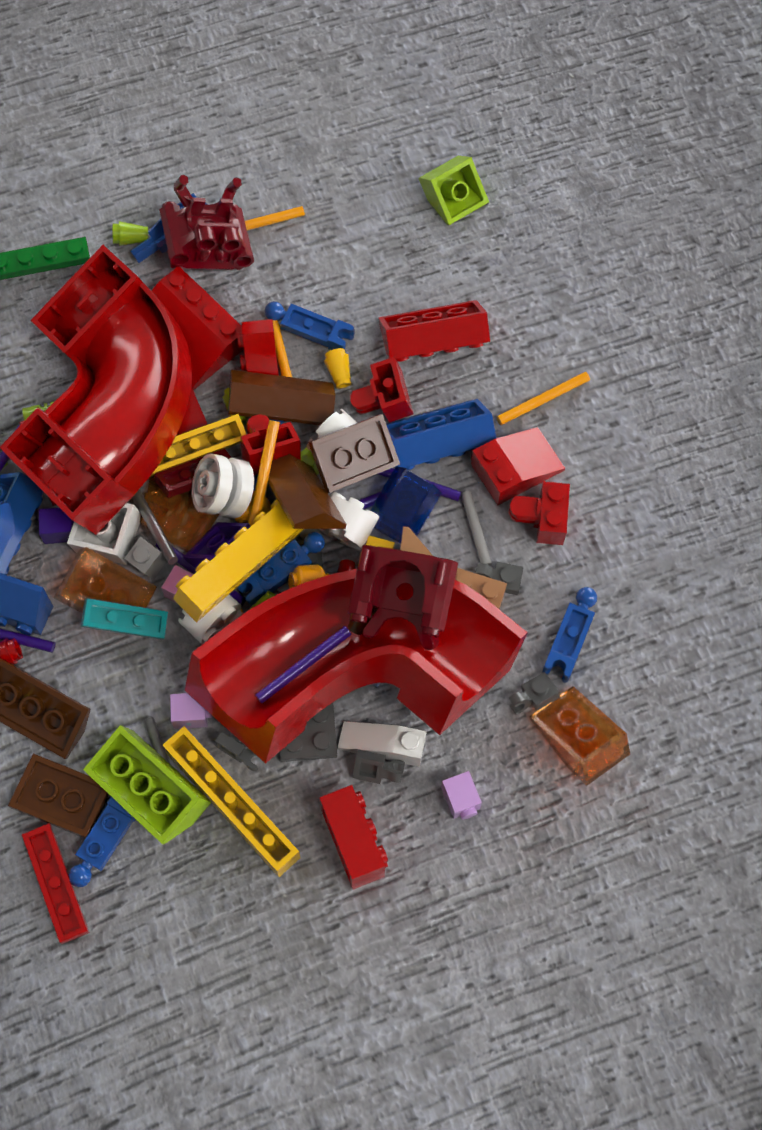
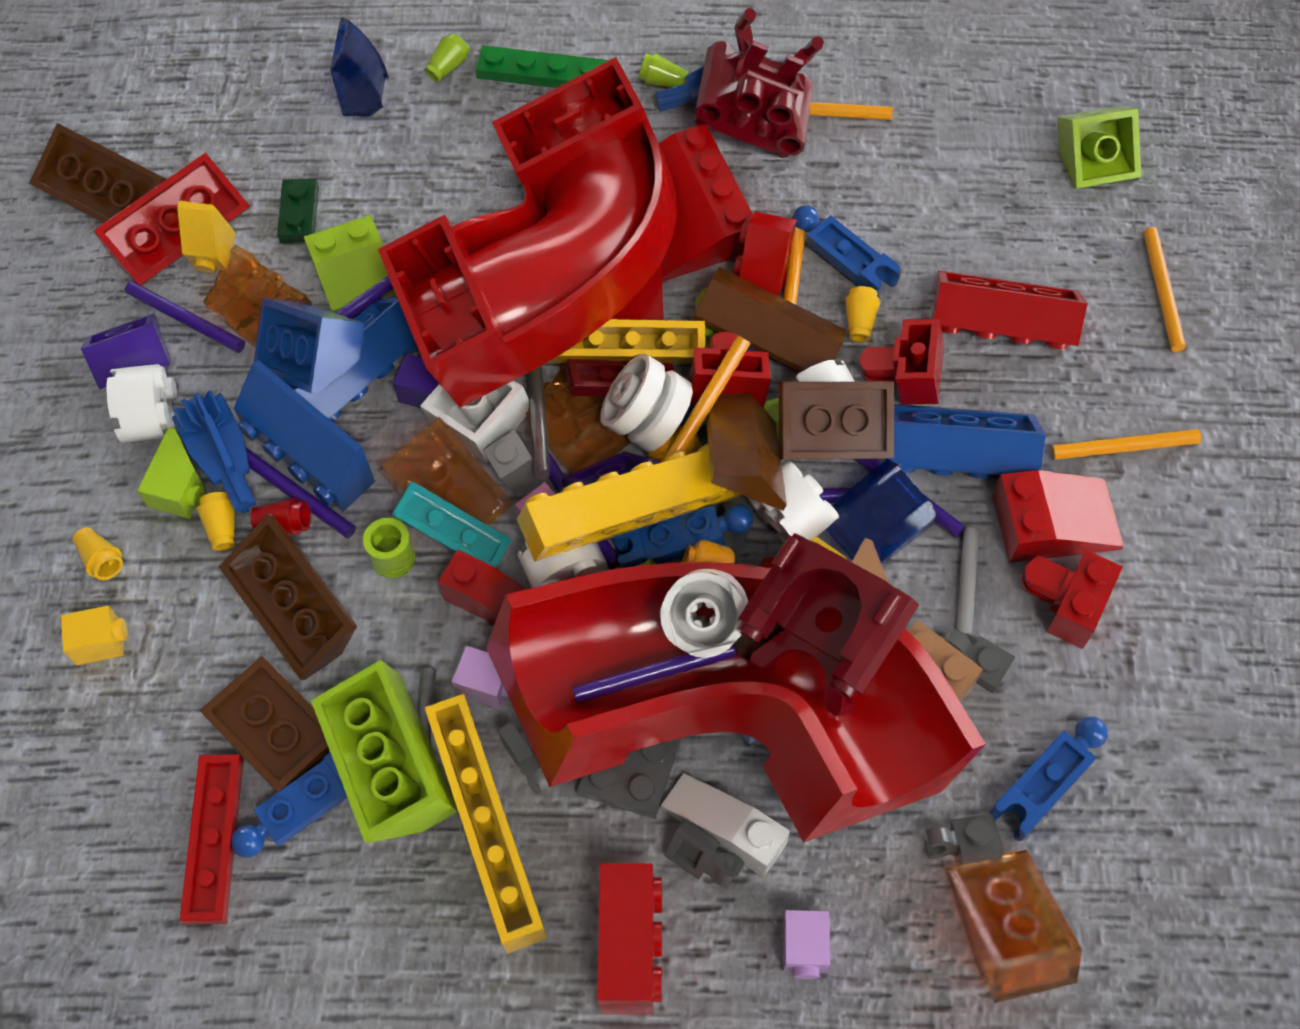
camera: 25 degrees right, 5 degrees down
none -> lime piece [363,518,416,578]
none -> red slope [438,550,527,624]
none -> white brick [660,569,748,658]
none -> light orange bar [1143,227,1186,352]

